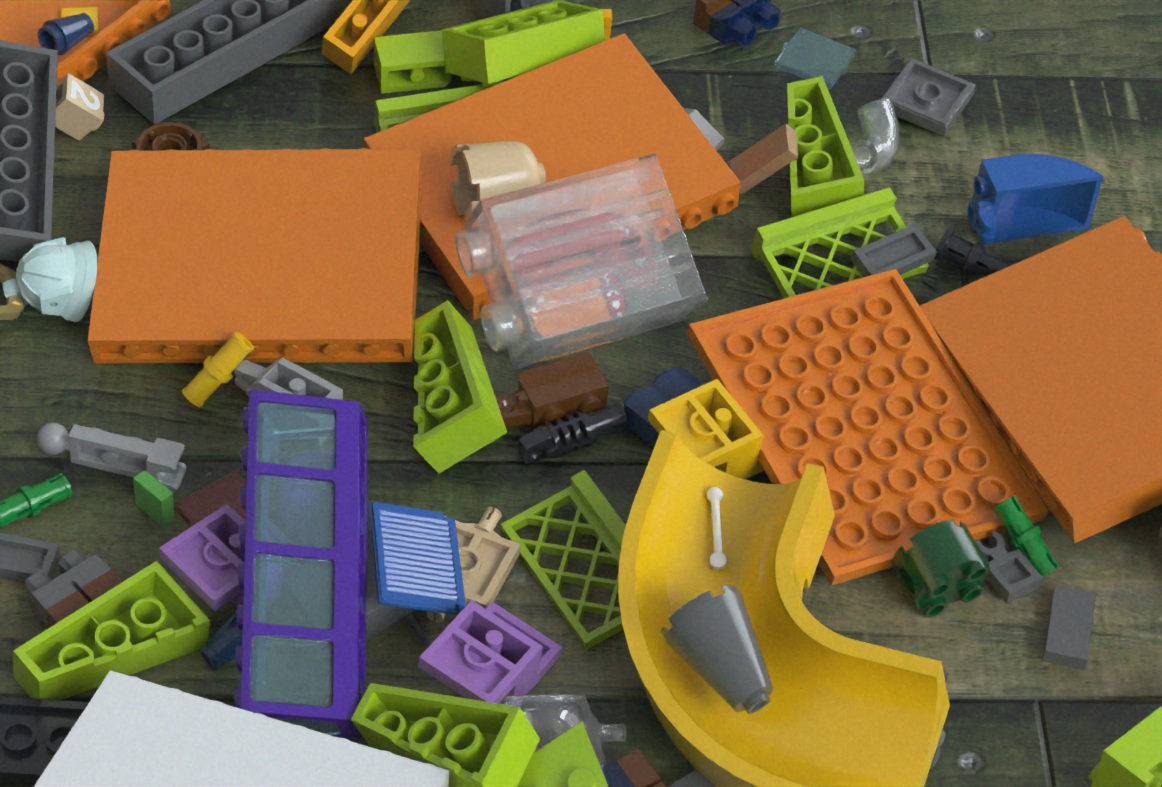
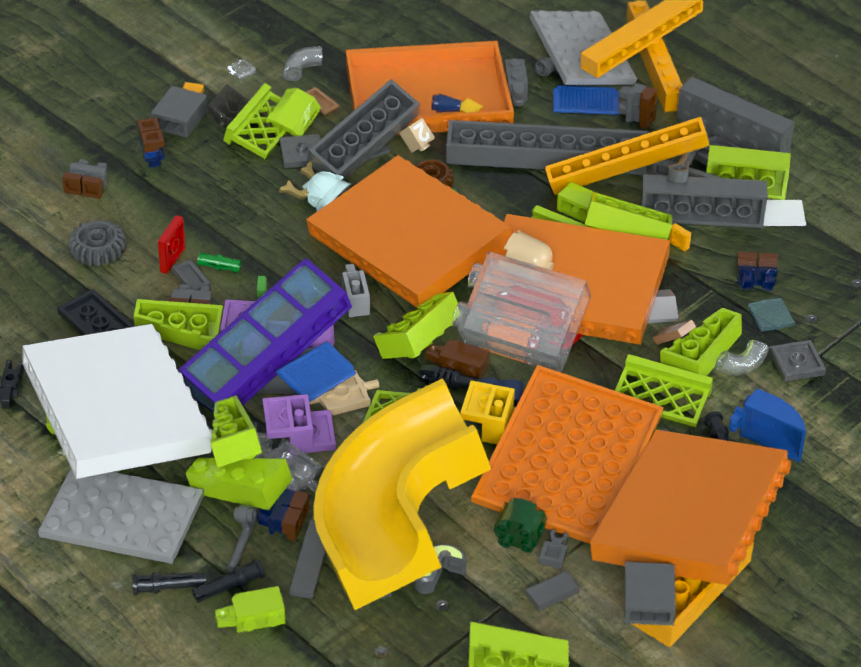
camera: 50 degrees right, 5 degrees down
light grey plate [36,423,187,493] -> none
yellow pin [182,332,254,408] -> none
dark grey cone [661,585,774,714] -> none
white hinge [706,486,727,571] -> none
dark grey tile [851,224,937,277] -> none
green pin [993,495,1060,576] -> none

